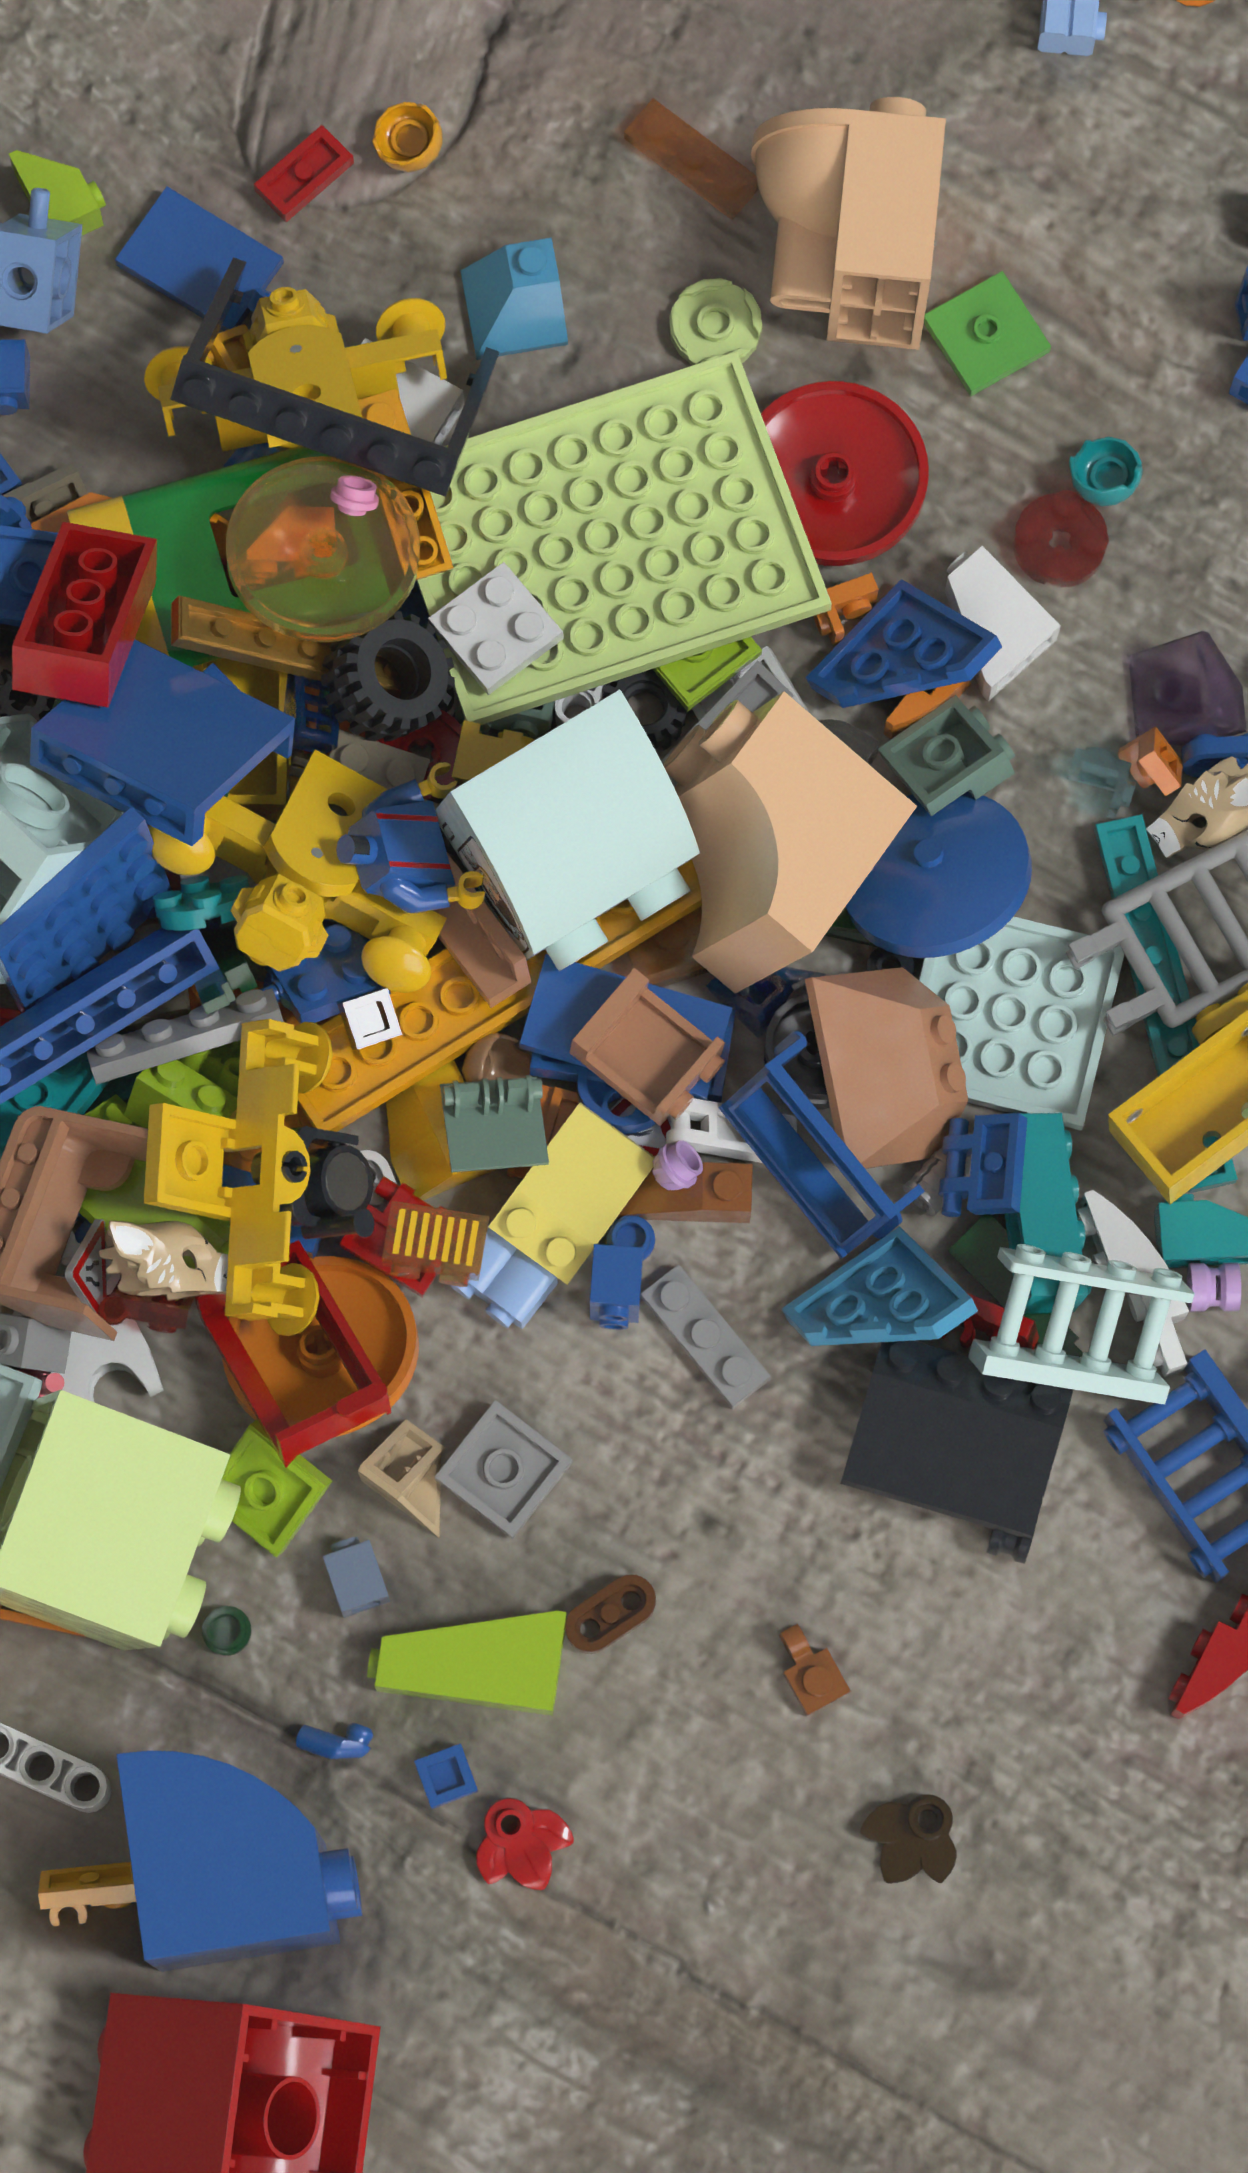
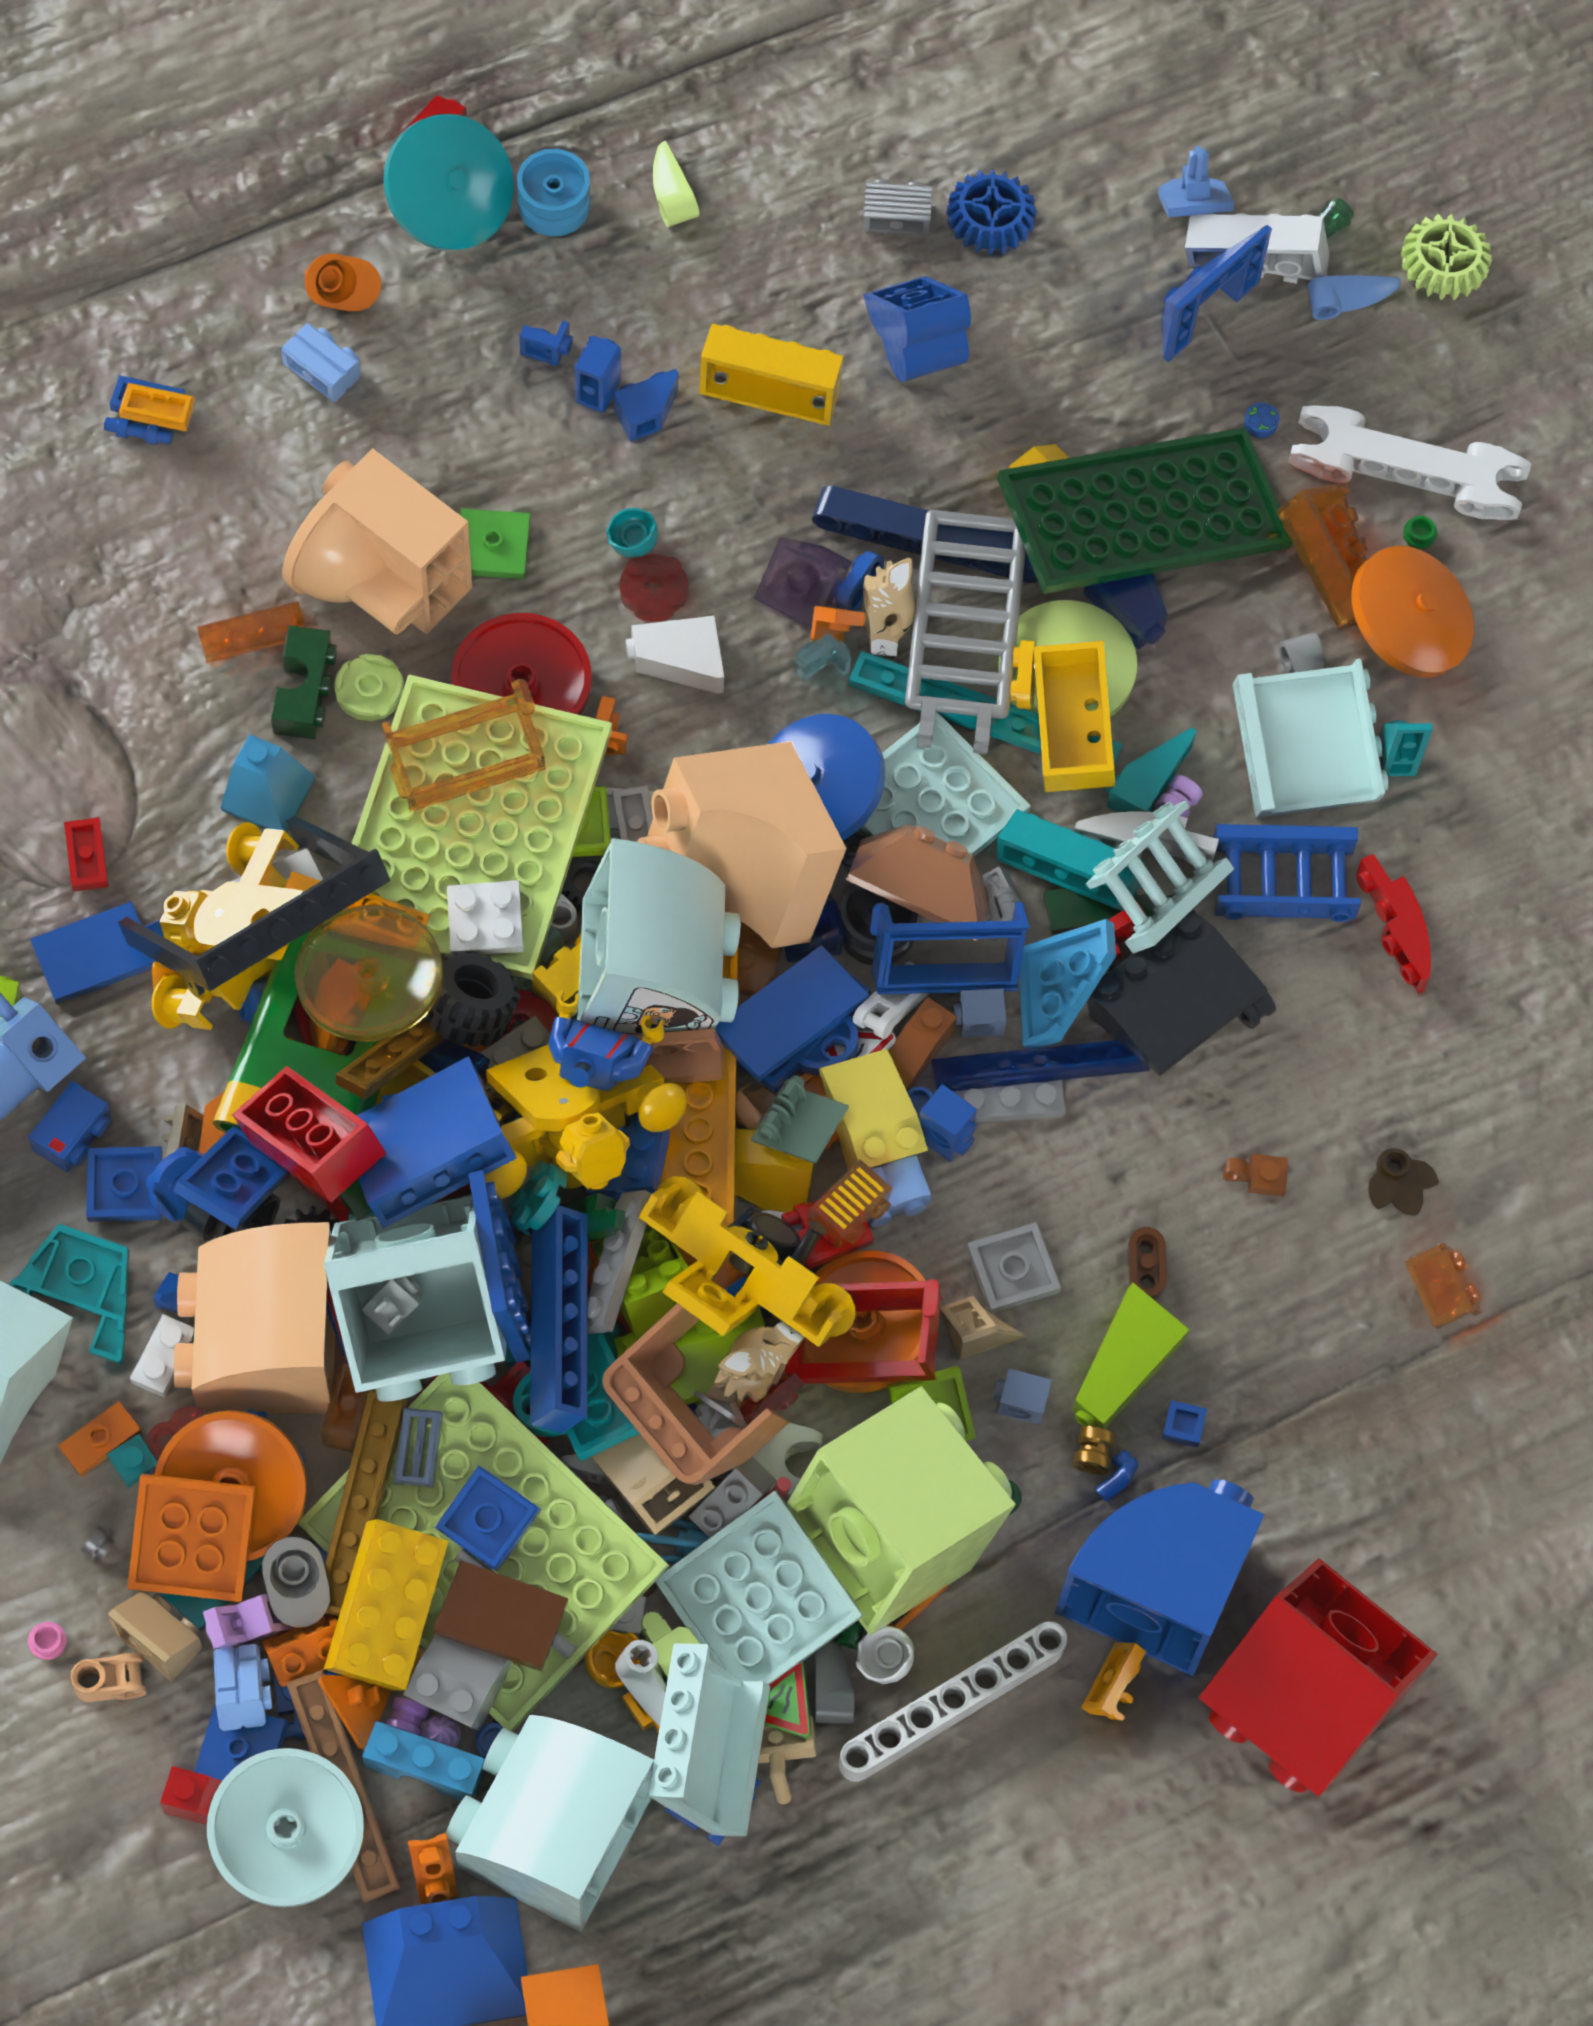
camera: 60 degrees left, 10 degrees down
bright pink plate [330,476,379,516] -> none
plate [337,988,402,1050] -> none
light orange hair [372,102,443,173] -> none
red plate [476,1797,574,1890] -> none
nougat panel [569,968,725,1126] -> none
lavender plate [653,1140,703,1190] -> none
blue plate [805,579,1002,708] -> none
sand green plate [878,695,1015,816] -> none
orange slope [883,679,972,739] -> none
blue plate [938,1113,1028,1217] -> none
none -> dark green arch [271,625,337,739]
none -> clear orange piece [382,679,546,812]
none -> clear blue tile [931,1040,1150,1091]
none -> sand blue brick [953,989,1007,1038]
none -> pearl gold wheel [1072,1426,1116,1475]
none -> clear orange bracket [1405,1243,1482,1329]

